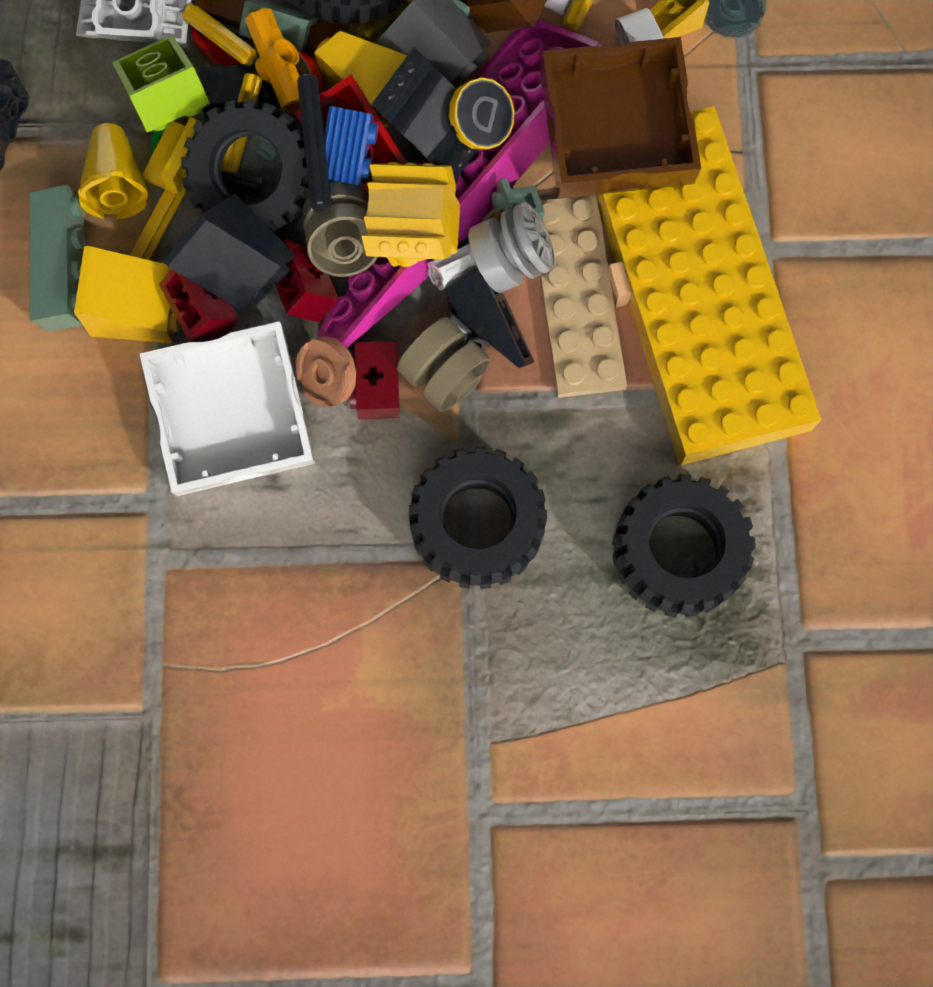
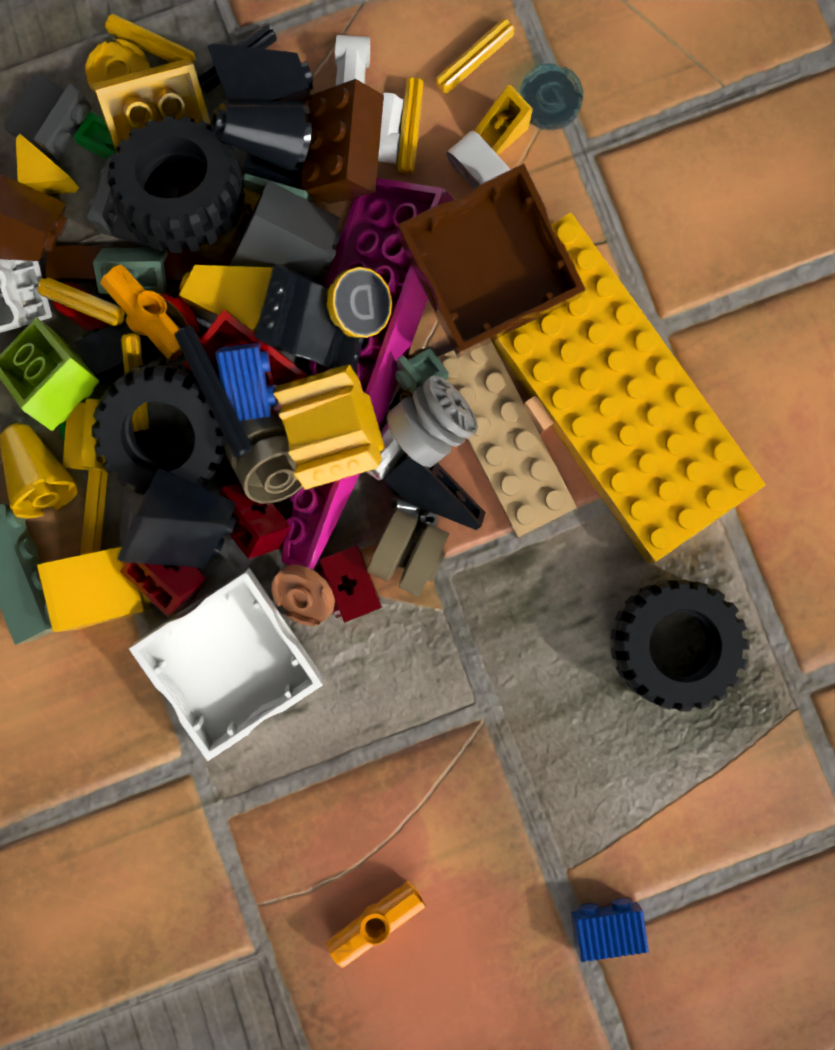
camera: 15 degrees left, 10 degrees up
black tyre [409,446,547,589] -> none
none -> light orange piece [325,880,426,968]
none -> blue brick [571,898,649,962]

